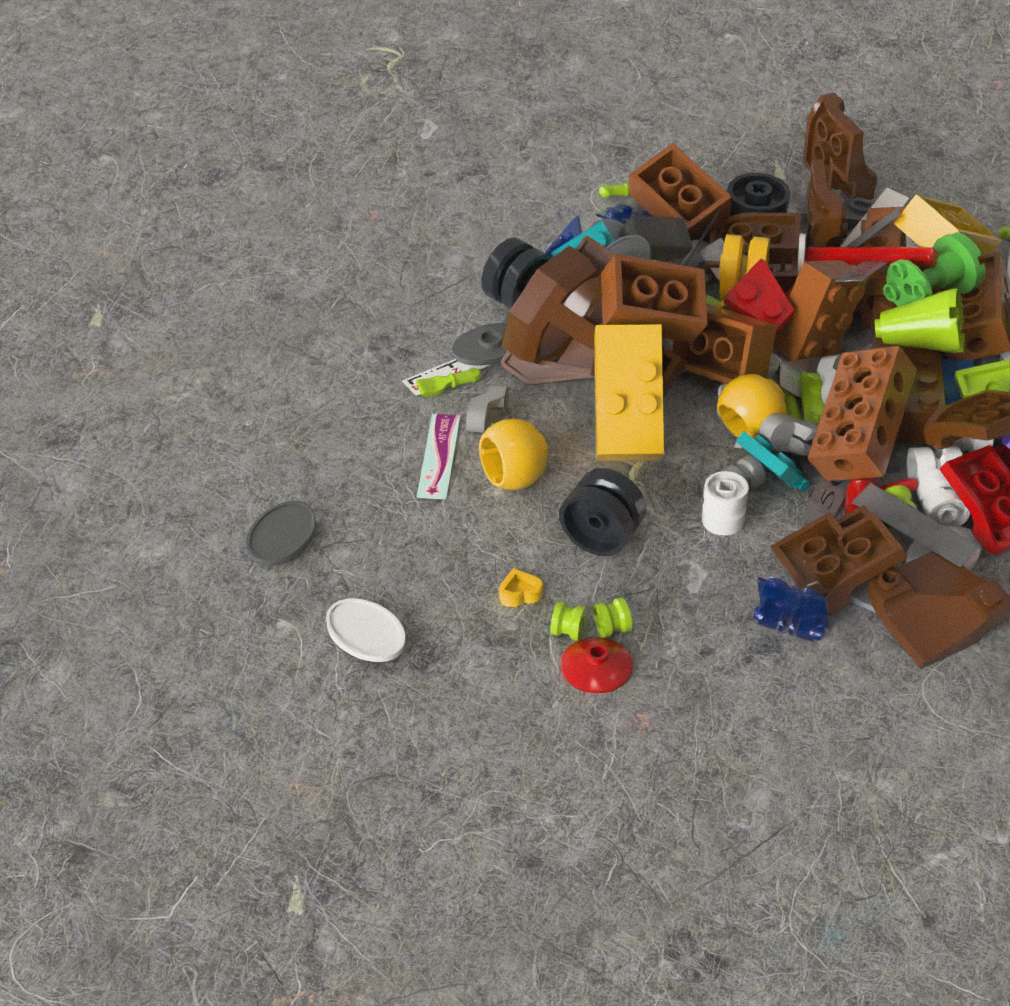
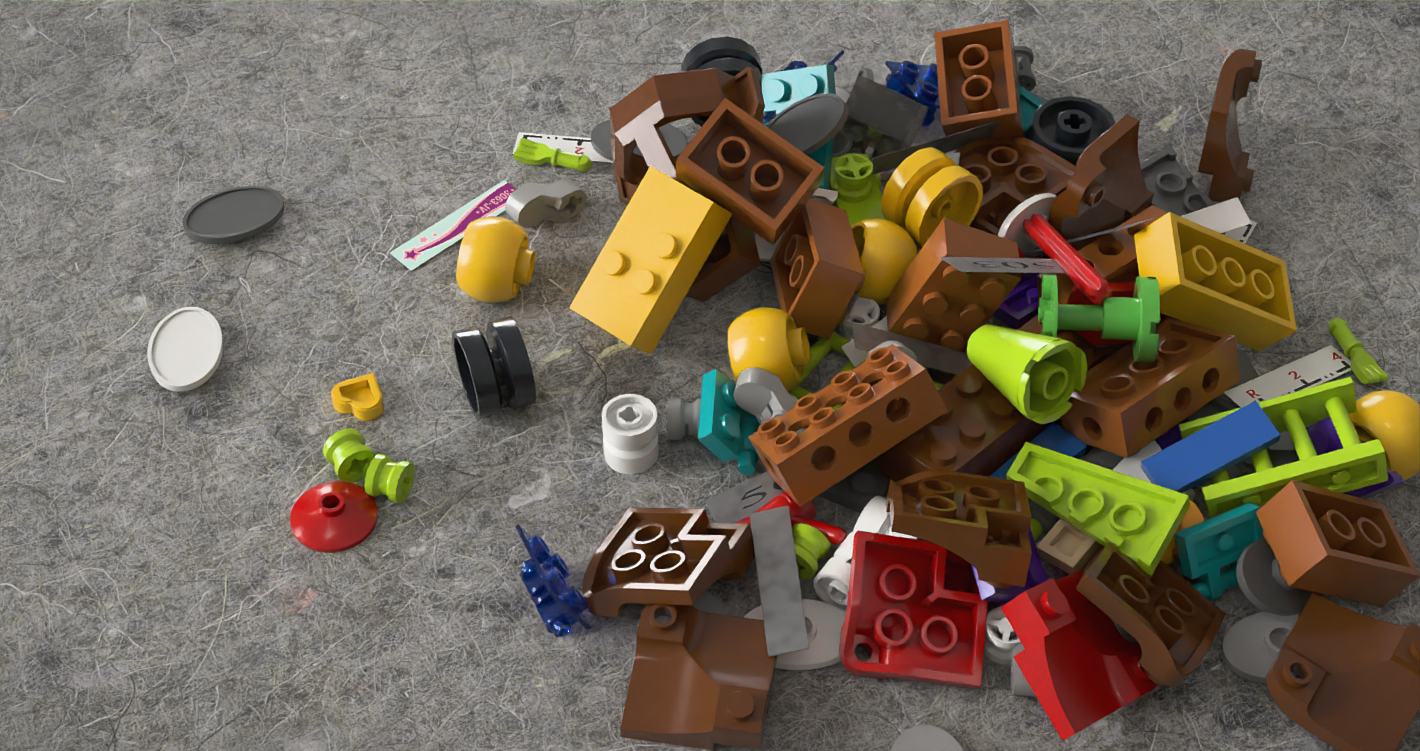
camera: 40 degrees right, 5 degrees up
red wing [723,258,794,336] -> none

